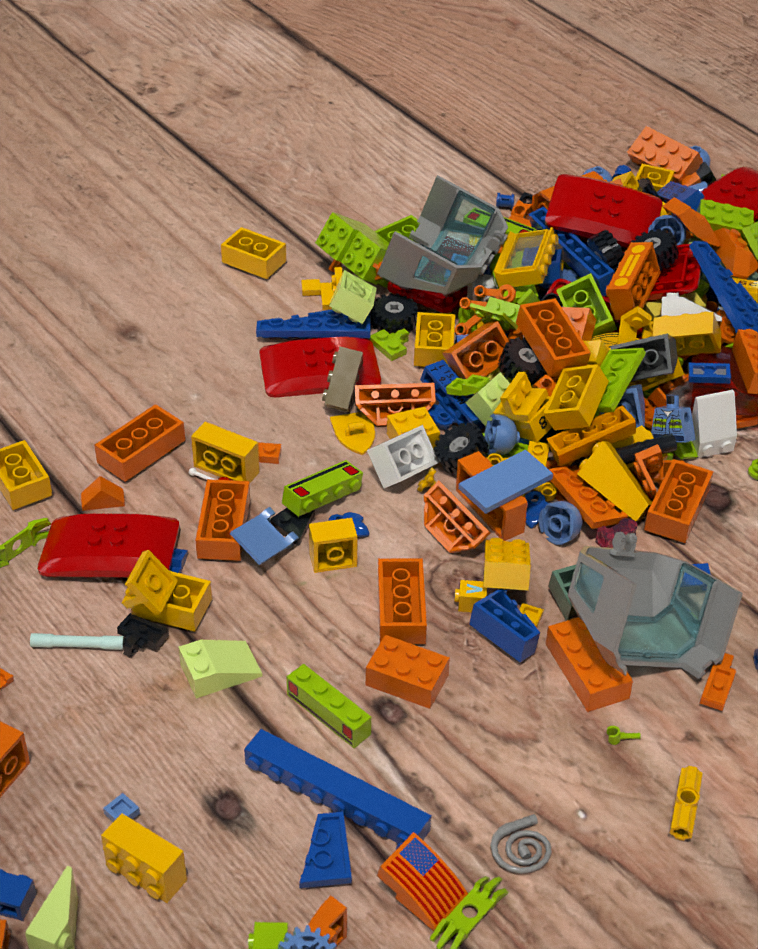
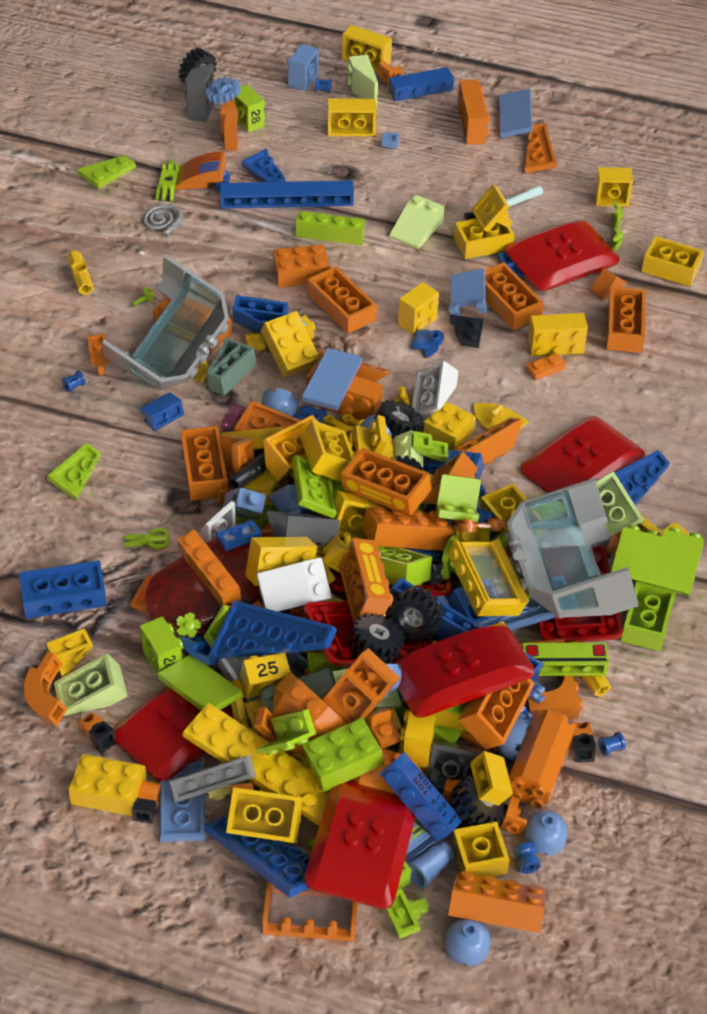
camera: 145 degrees right, 5 degrees up
lime brick [282,460,363,517] -> none
dark tan wedge [322,347,364,413] -> none
black leg [682,162,717,186] -> none

